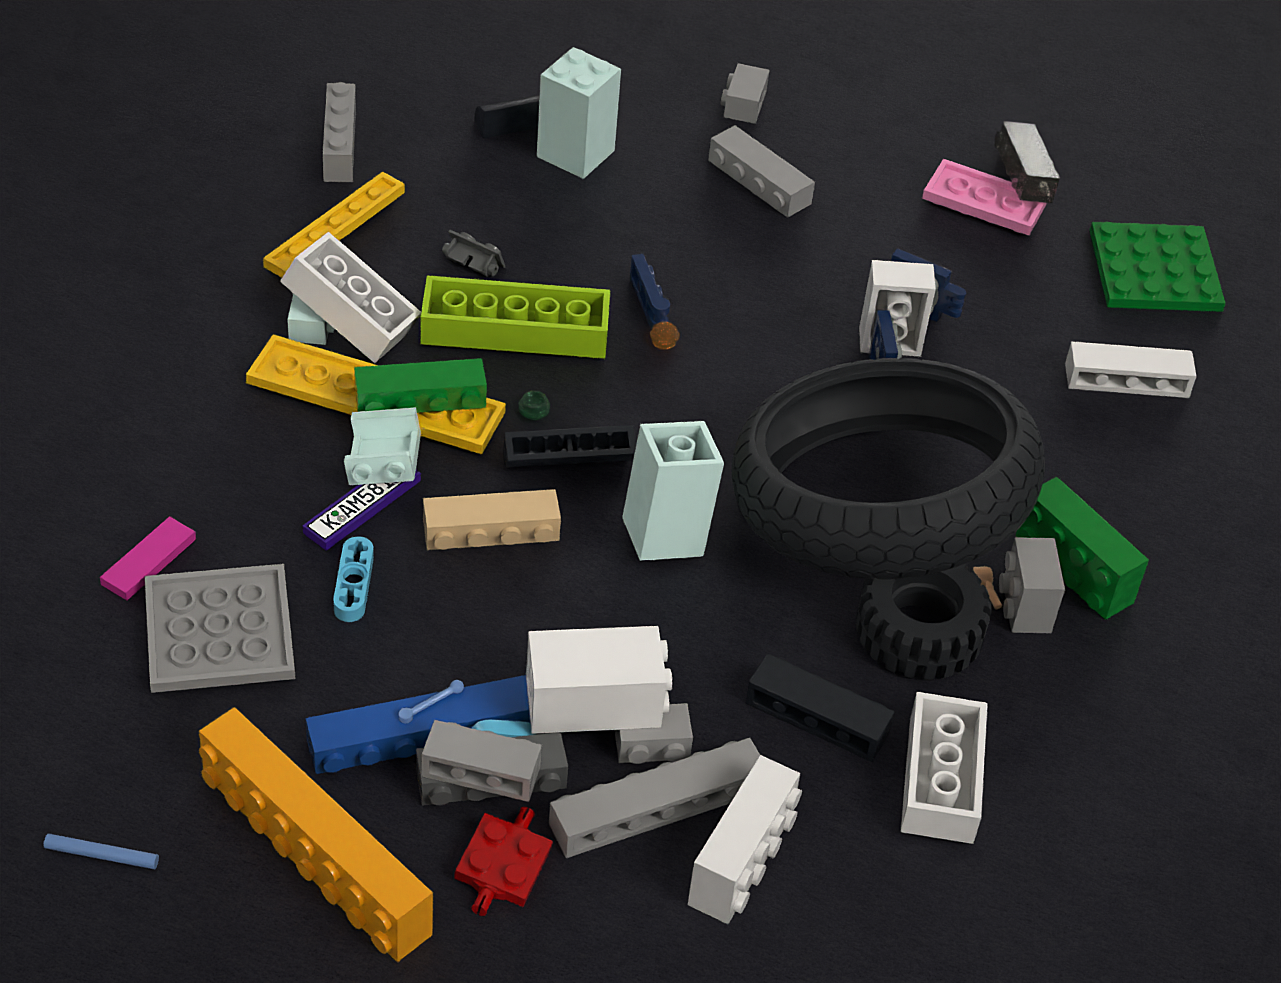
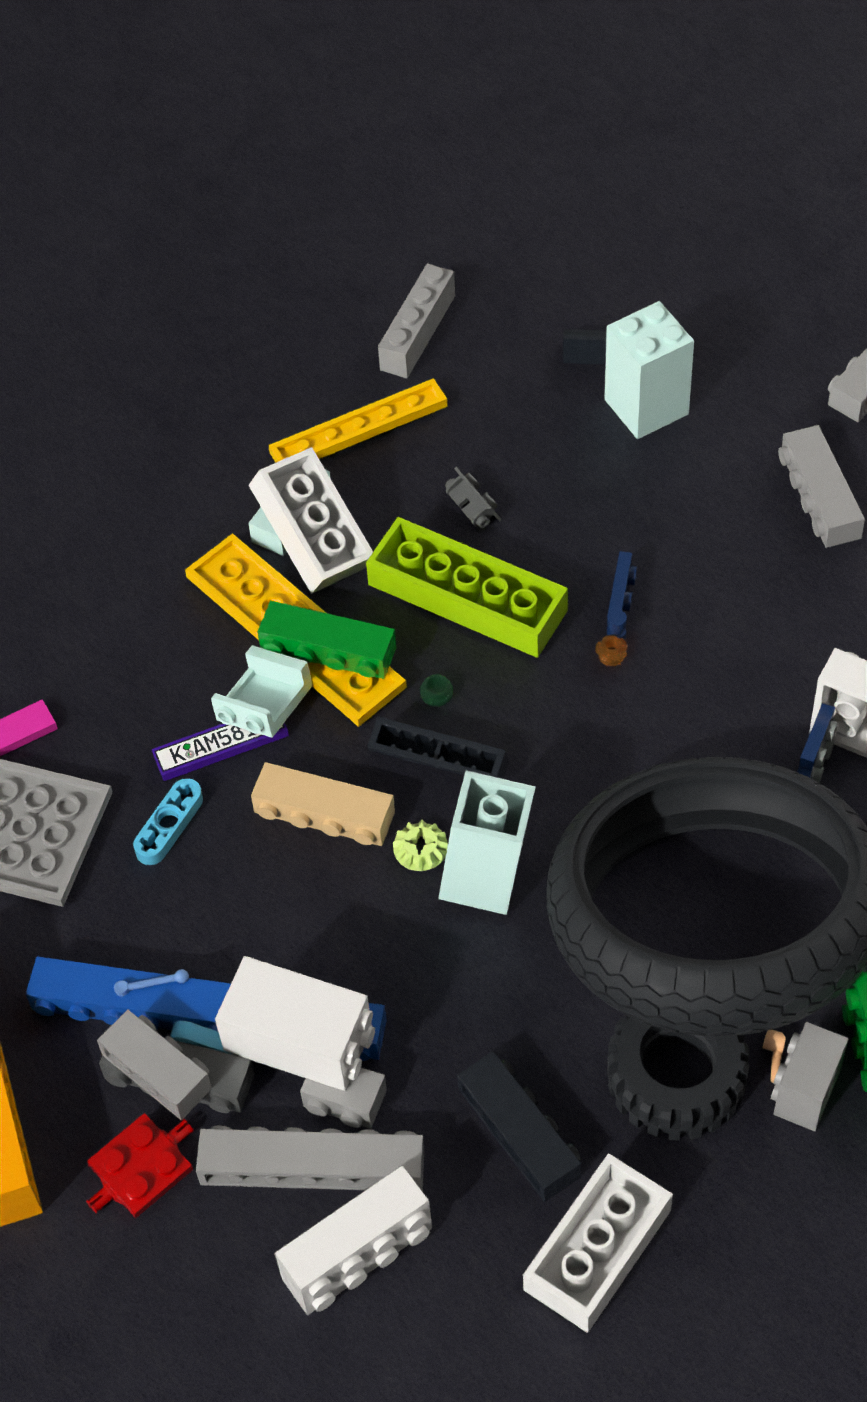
camera: 35 degrees right, 10 degrees up
none -> yellowish green gear [393,820,448,871]

